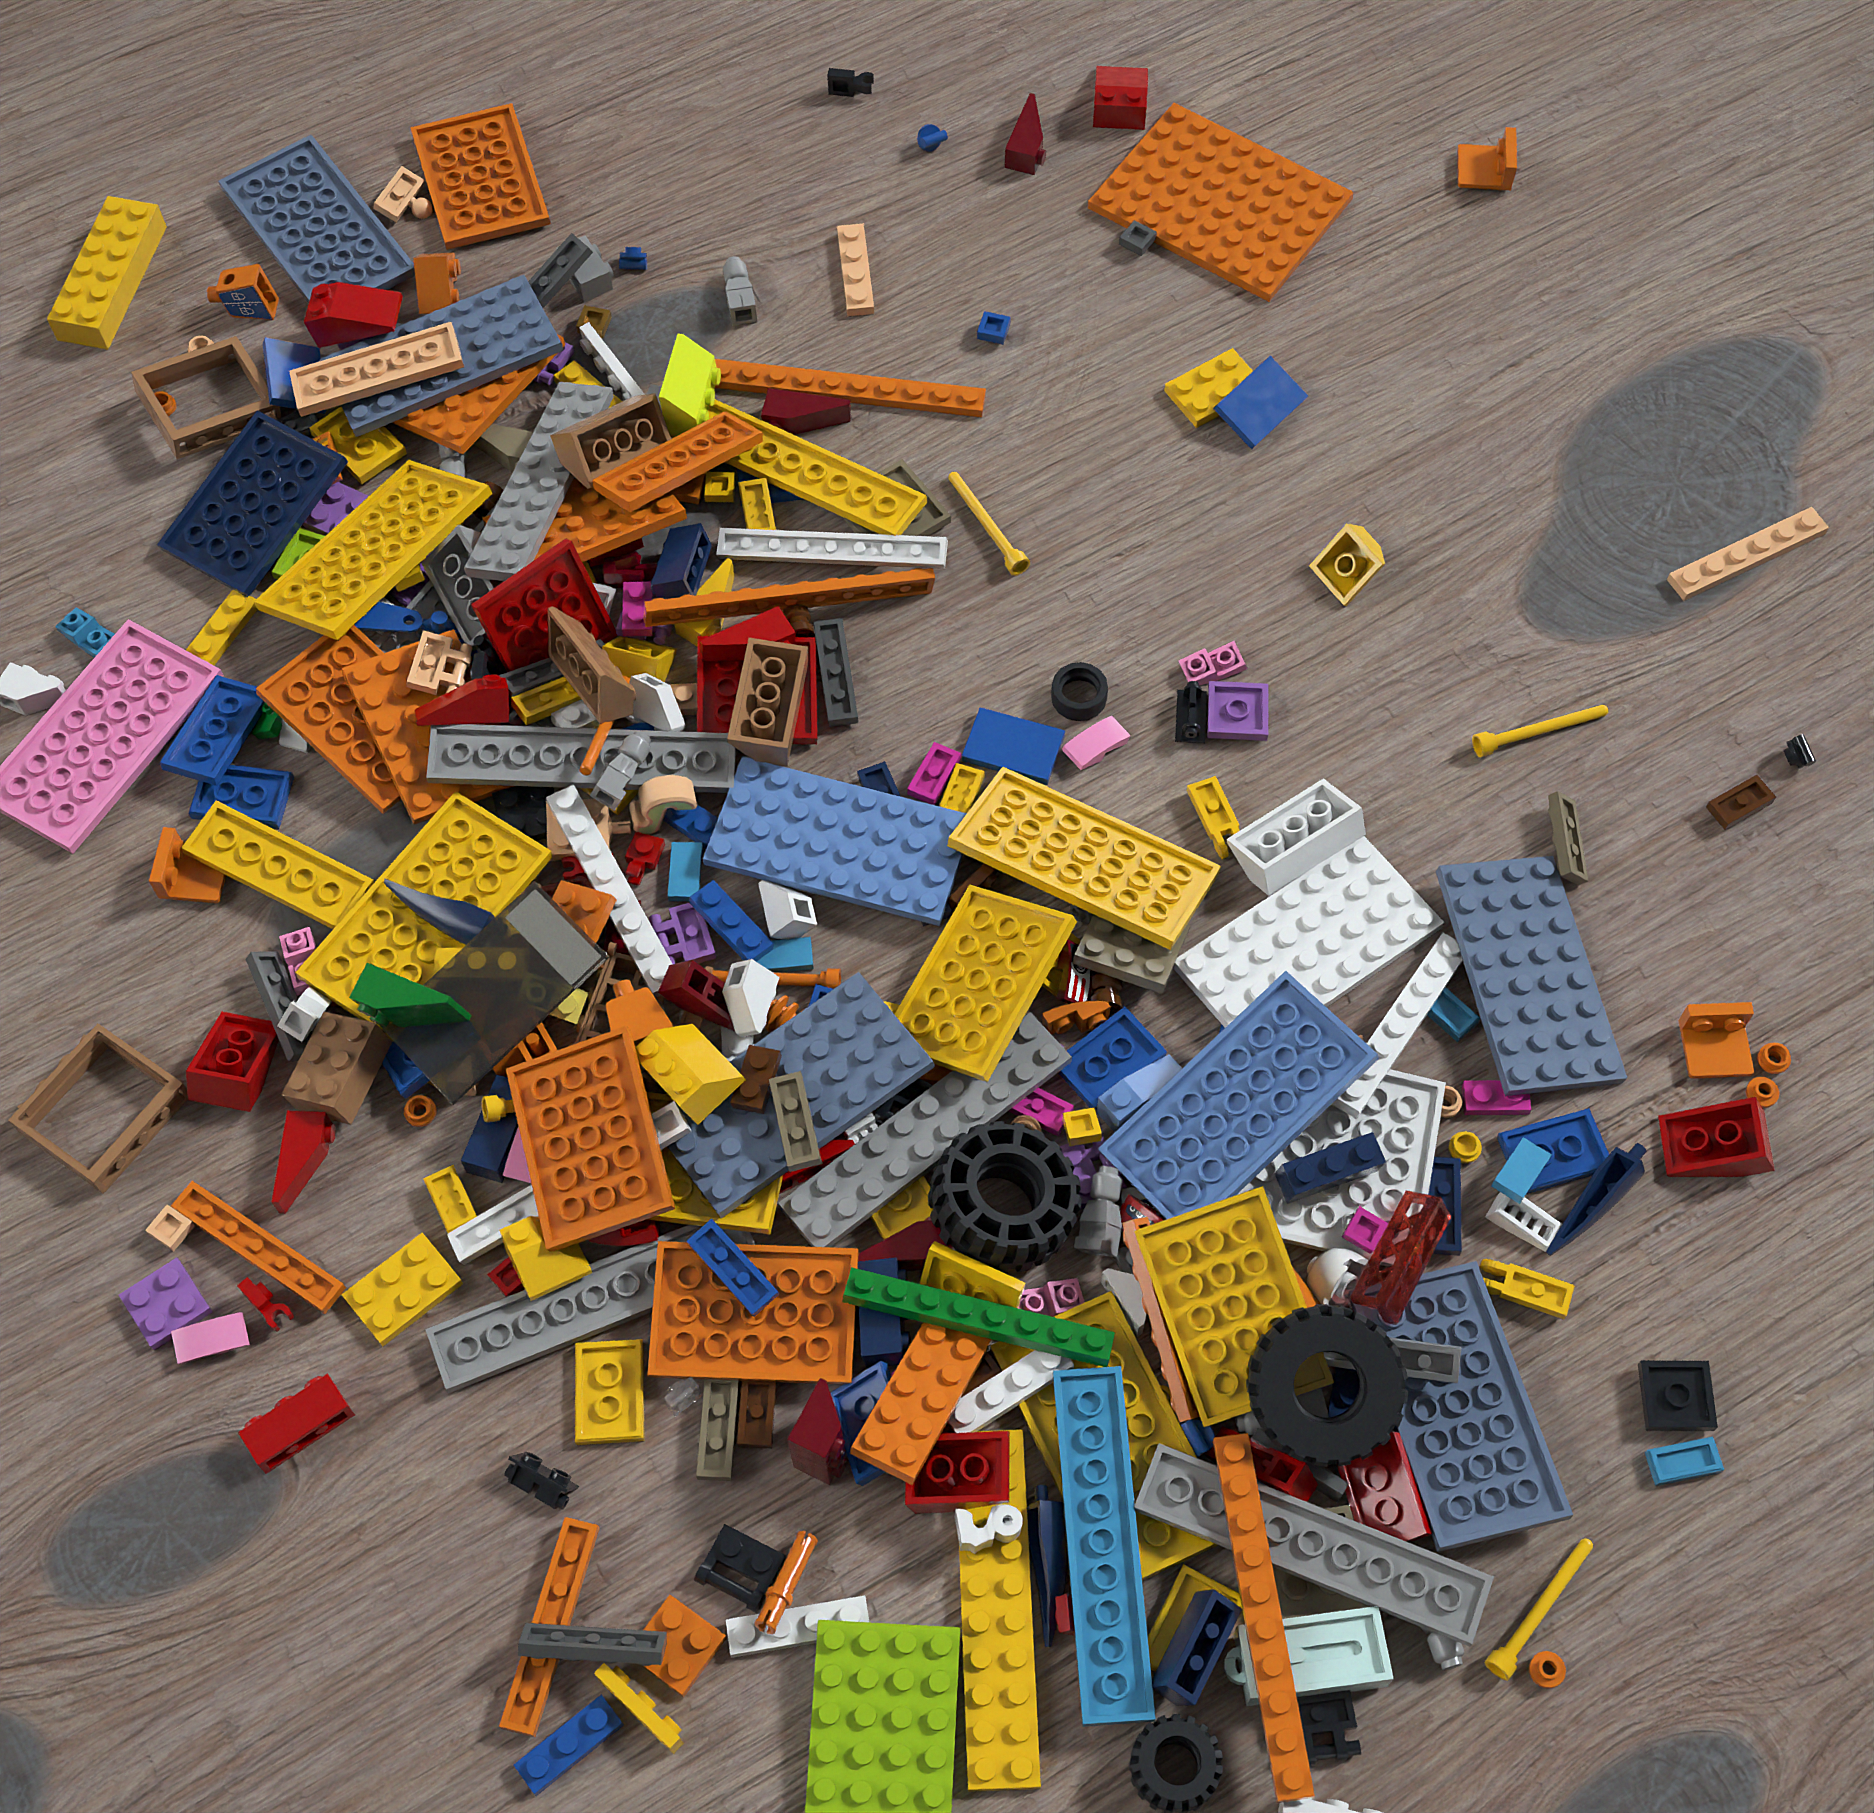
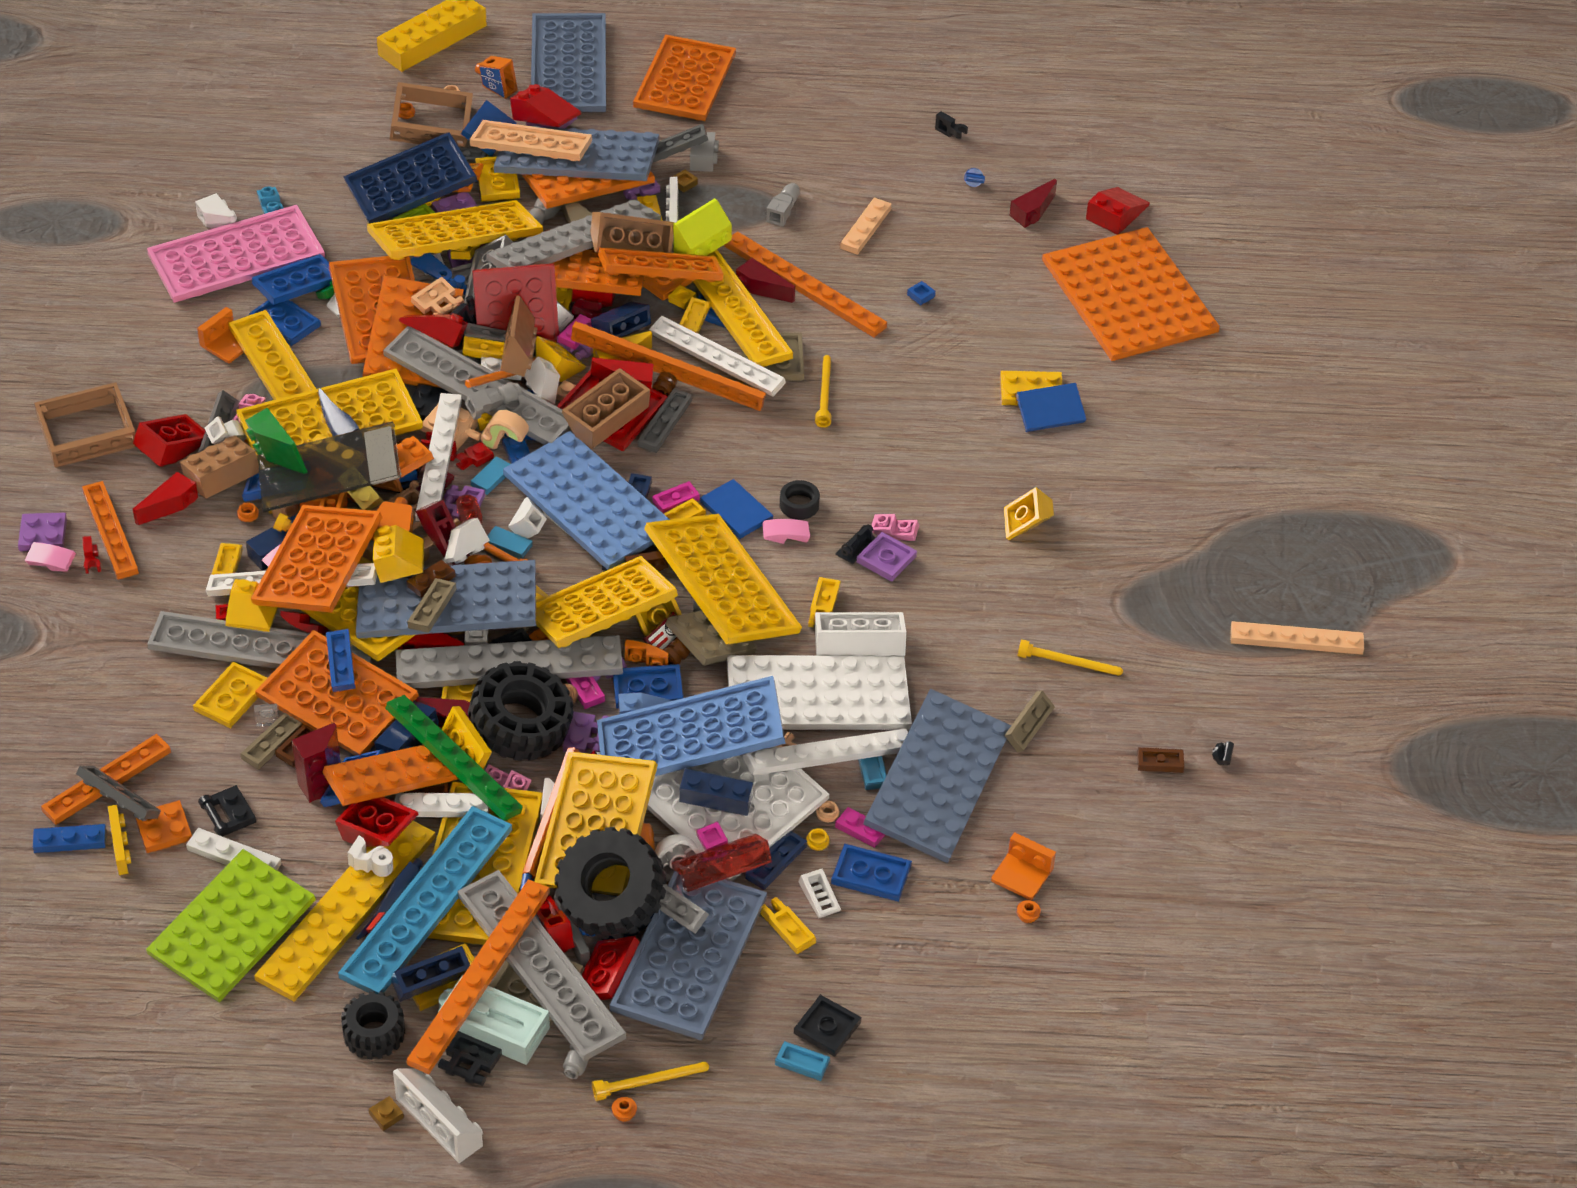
camera: 30 degrees right, 15 degrees down
light nougat plate [145,1205,195,1252] -> none
yellow plate [186,590,258,666] -> none
red brick [238,1373,355,1474] -> none
yellow plate [341,1232,463,1347] -> none
light nougat plate [373,166,433,223] -> none
orange brick [413,253,461,314] -> none
black hinge [504,1452,579,1510] -> none
blue plate [619,247,647,270] -> none
blue plate [689,880,774,962] -> none
orange pin [754,1531,818,1634] -> none
yellow plate [1062,1108,1102,1146] -> none
light grey piece [1074,1166,1122,1257] -> none
dark grey plate [1119,220,1157,256] -> none
orange bracket [1457,127,1517,191] -> none
dark azure tile [1491,1137,1552,1204] -> none
dark blue piece [1546,1143,1647,1256] -> none
red slope [1658,1097,1775,1177] -> none
orange plate [1757,1043,1791,1074] -> none
none -> clear red plate [456,495,483,525]

